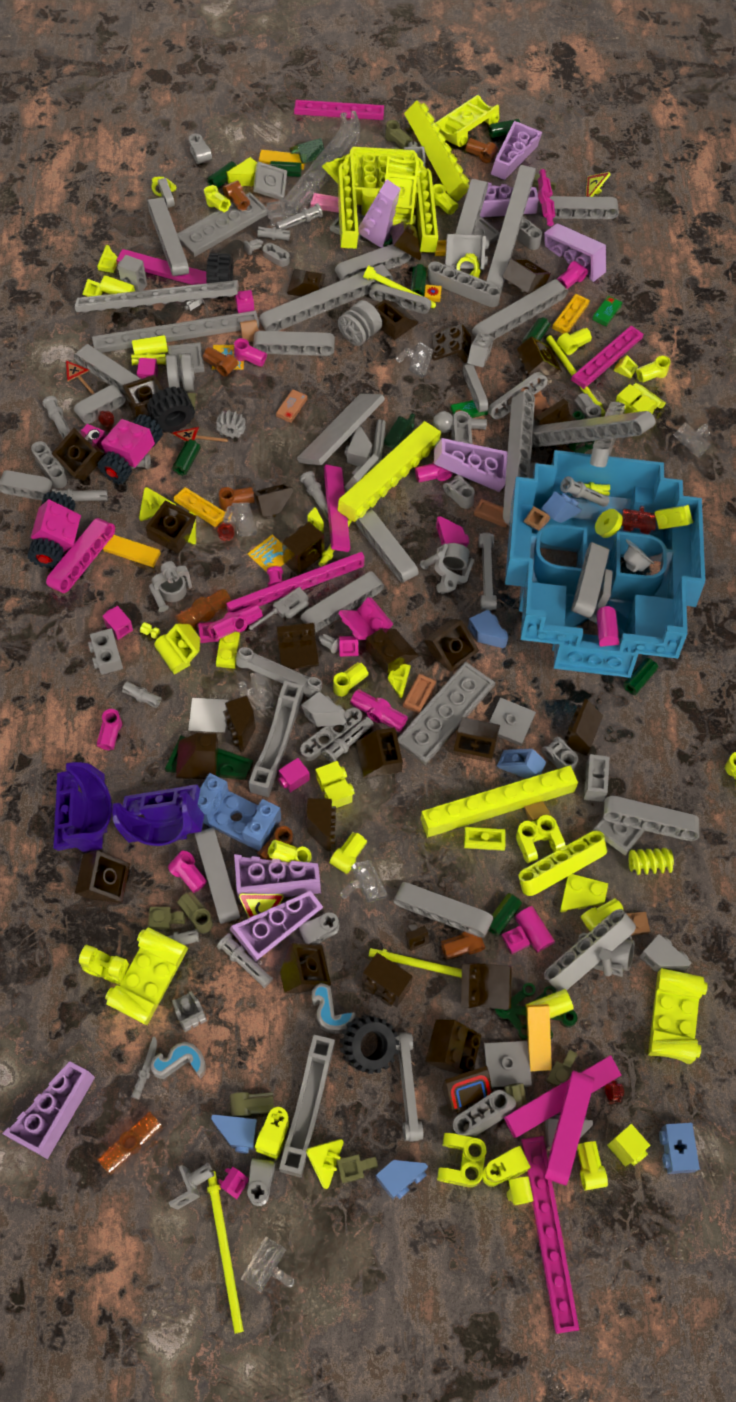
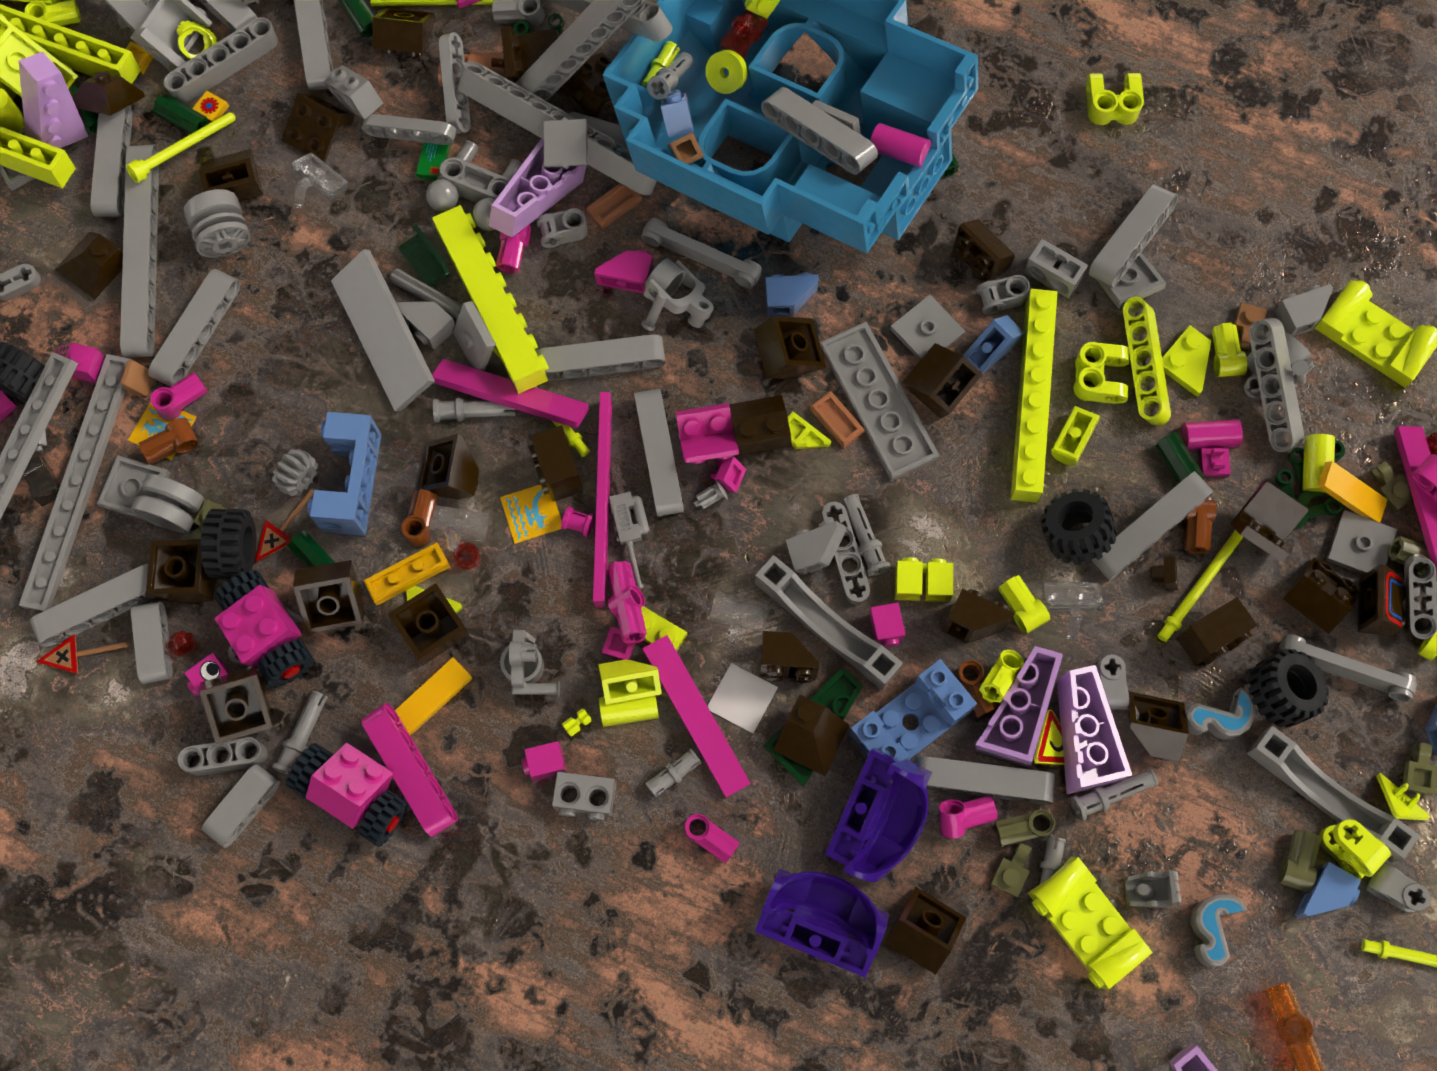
camera: 60 degrees left, 10 degrees up
light grey pin [42,396,70,440] -> none
neon yellow piece [79,944,130,985] -> none
neon yellow pin [131,353,166,366] -> none
light grey piece [131,1037,157,1100] -> none
neon yellow brick [132,335,168,355] -> none
dark pink brick [137,358,158,379] -> none
neon yellow piece [139,487,176,521] -> none
light grey bracket [169,1163,214,1210] -> none
clear orange piece [176,588,231,626] -> none
dark pink tile [218,1167,249,1199] -> none
light grey piece [236,647,322,698] -> none
nougat tile [276,389,308,423] -> none
dark brown bracket [277,623,319,669] -> none
neon yellow slope [307,507,324,533] -> none
neon yellow piece [333,662,369,697] -> none
dark pink piece [350,689,408,732] -> none
dark brown slope [356,727,403,778] -> none
light grey beam [369,284,432,314] -> none
medium nougat slope [524,801,551,822] -> none
light grey piece [624,539,655,572] -> none
neon yellow piece [628,848,674,875] -> none
none -> dark brown brick [293,560,365,634]
none -> medium blue plate [307,412,382,536]
none -> light grey piece [544,117,588,169]
none -> dark pink tile [643,635,751,798]
none -> black tyre [1041,489,1117,565]

